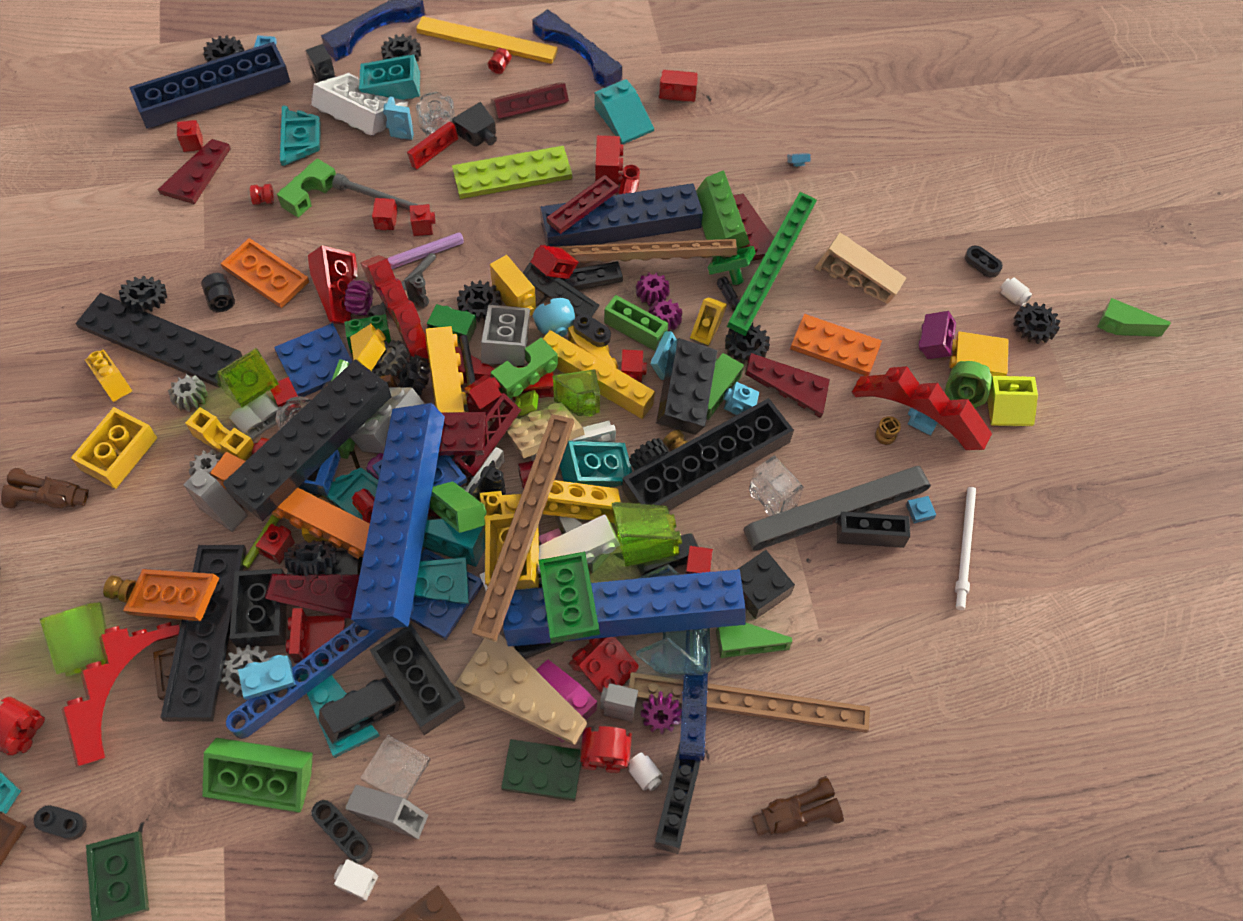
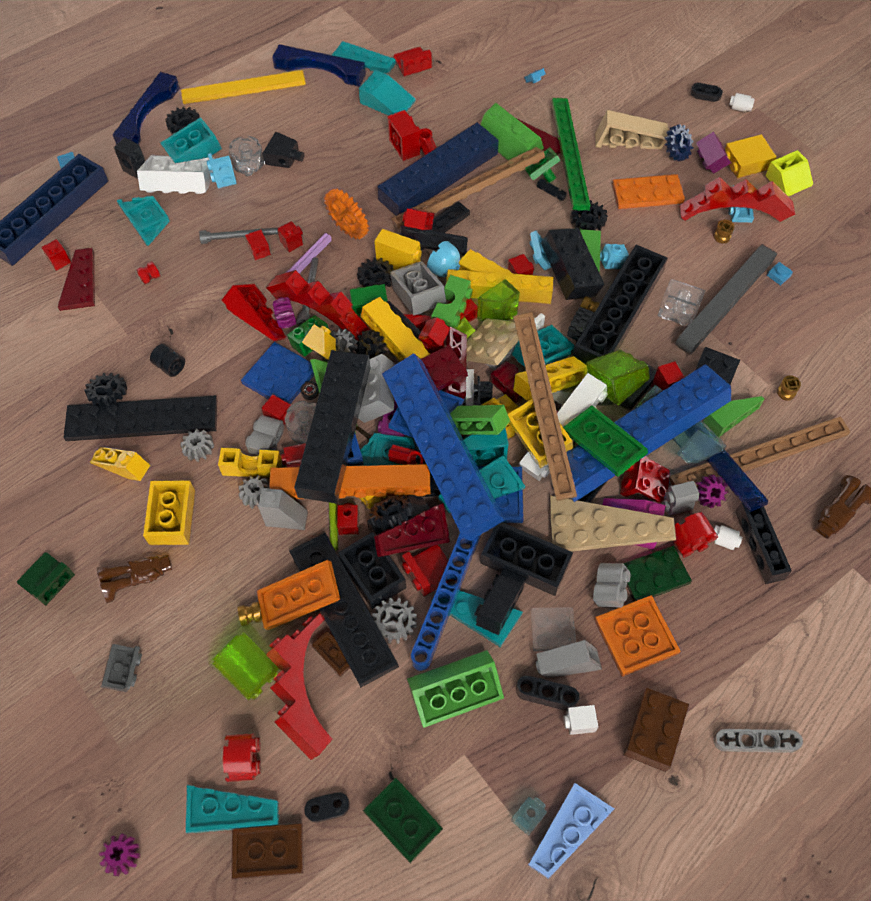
camera: 25 degrees left, 0 degrees up
black gear [203,35,244,62] -> none
clear neon green slope [215,348,279,408] -> none
orange plate [221,238,310,308] -> none
medium azure bracket [238,655,295,700] -> none
bright green arch [277,158,336,218] -> none
dark grey hinge [404,268,429,308] -> none
red plate [407,121,458,170] -> none
lime plate [452,145,572,199] -> none
red wheel [487,48,512,74] -> none
dark red fence [491,82,569,119] -> none
dark red plate [547,175,619,234] -> none
black plate [573,314,611,347] -> none
bright green brick [604,295,668,351] -> none
magenta gear [636,272,670,306] -> none
magenta gear [649,298,683,331] -> none
yellow slope [690,297,728,346] -> none
dark red wing [745,353,830,418] -> none
black brick [836,511,910,548] -> none
bright green brick [945,361,992,409] -> none
white bar [955,487,976,610] -> none
black gear [1013,302,1060,344] -> none
bright green slope [1097,298,1171,337] -> none
none -> orange gear [324,188,369,240]
none -> teal wing [328,41,396,73]
none -> light grey brick [593,563,630,607]
none -> orange plate [594,595,681,677]
none -> dark blue gear [665,124,694,162]
none -> pearl gold wheel [777,375,801,401]

